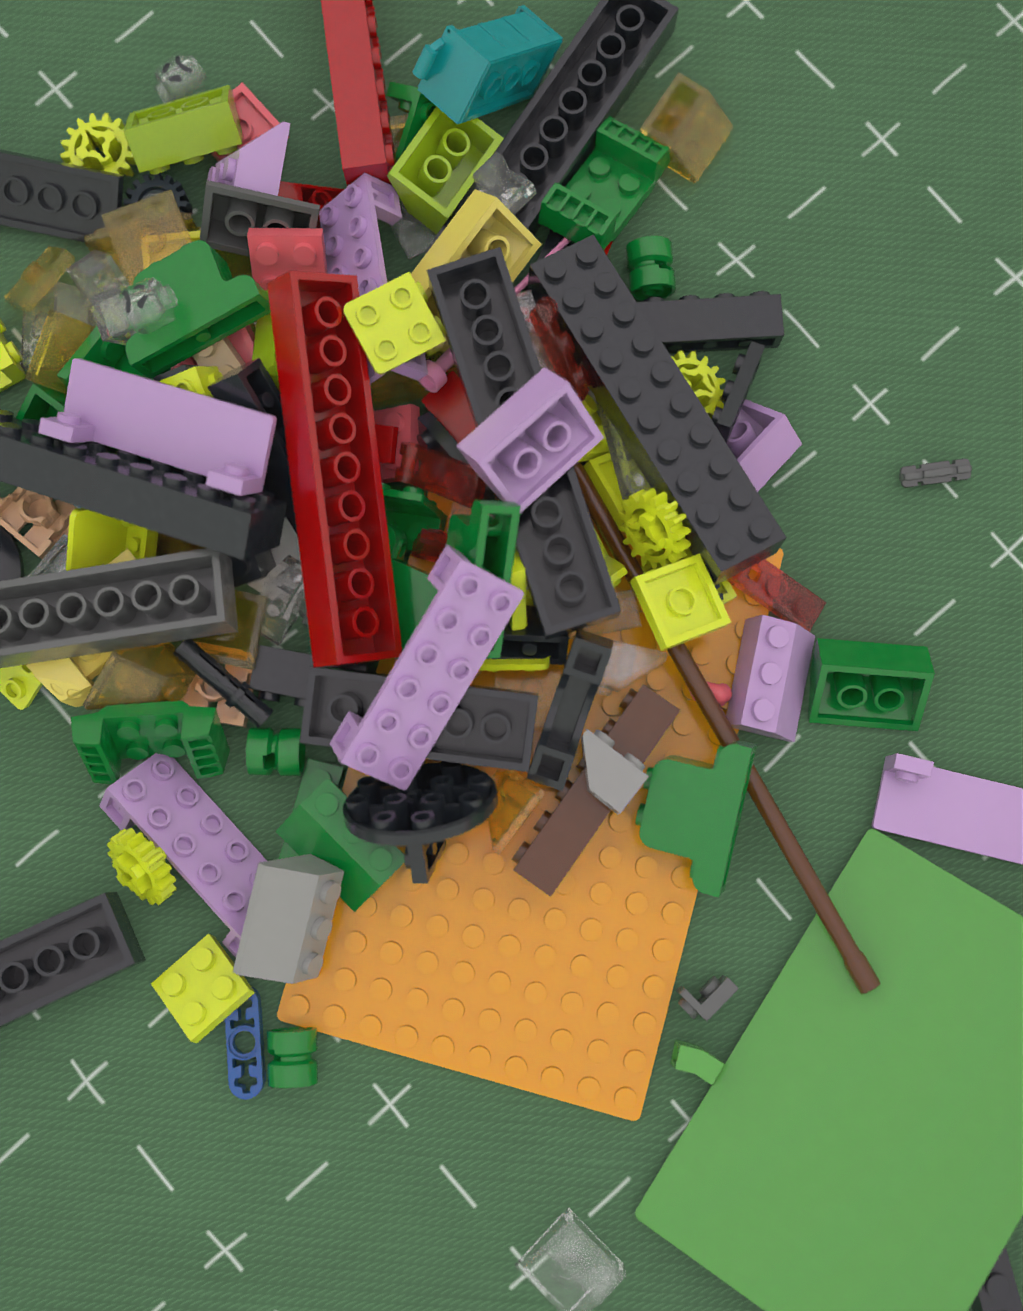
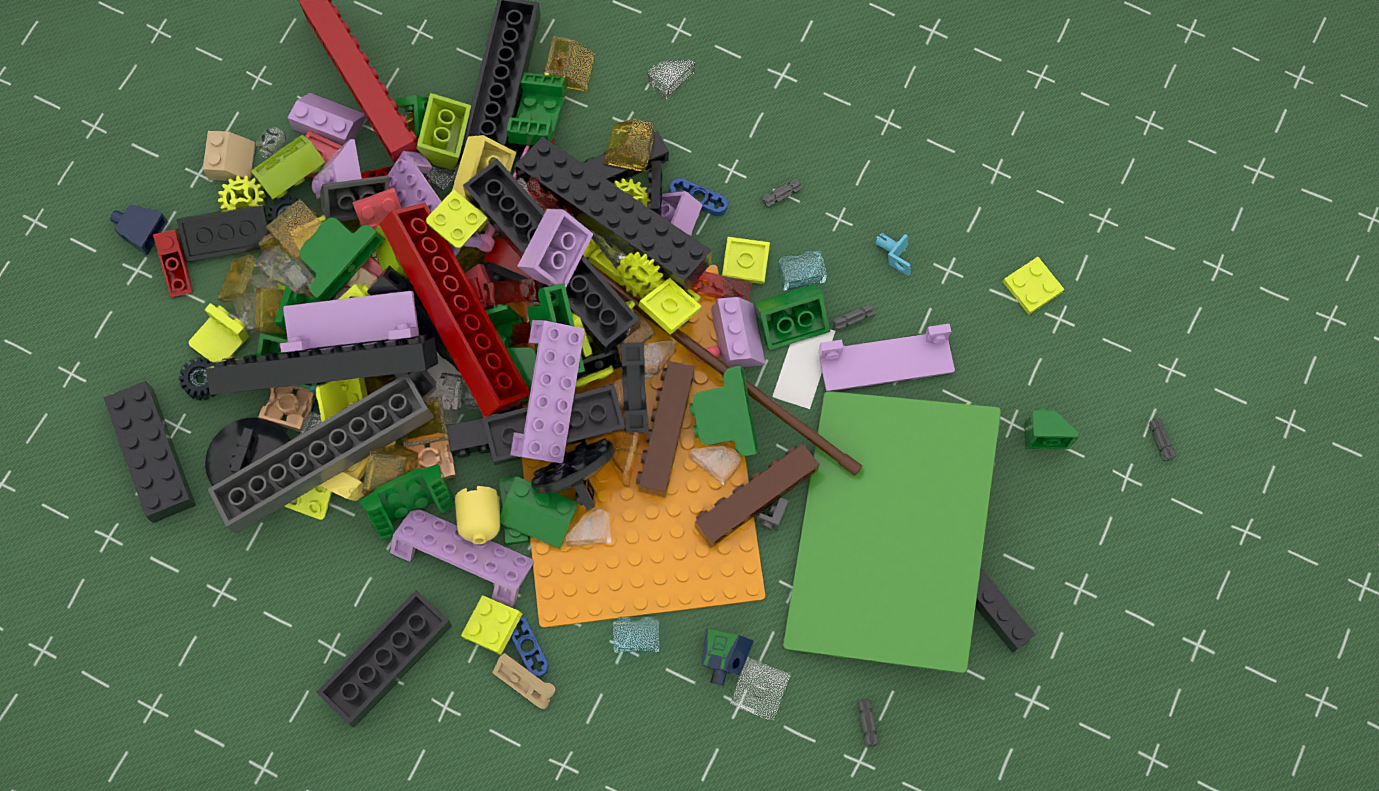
camera: 25 degrees left, 10 degrees down
neon yellow gear [107,828,176,905] -> none
clear head [117,277,178,335] -> none
black pin [172,639,274,728] -> none
light grey slope [233,854,344,984] -> none
green wheel [246,727,306,776] -> none
green wheel [267,1027,318,1088] -> none
teal container [413,5,563,125] -> none
clear bracket [473,152,537,215] -> none
light grey slope [581,729,649,815] -> none
green wheel [626,236,676,301] -> none
bright green piece [670,1039,725,1085] -> none
none -> tan slope [203,131,256,181]
none -> lavender slope [288,93,366,146]
none -> light yellow cylinder [455,486,500,544]
none -> tan plate [493,653,555,709]
none -> clear slope [565,509,612,547]
none -> clear yellow slope [604,119,654,172]
none -> clear light blue brick [613,617,659,652]
none -> clear slope [648,60,695,99]
none -> blue beam [670,178,728,216]
none -> clear slope [689,446,741,485]
none -> reddish brown brick [695,444,820,548]
none -> dark blue torso [702,629,754,686]
none -> neon yellow plate [722,237,770,284]
none -> white sticker [772,329,835,409]
none -> clear light blue brick [778,250,827,291]
none -> dark grey axle [833,305,875,330]

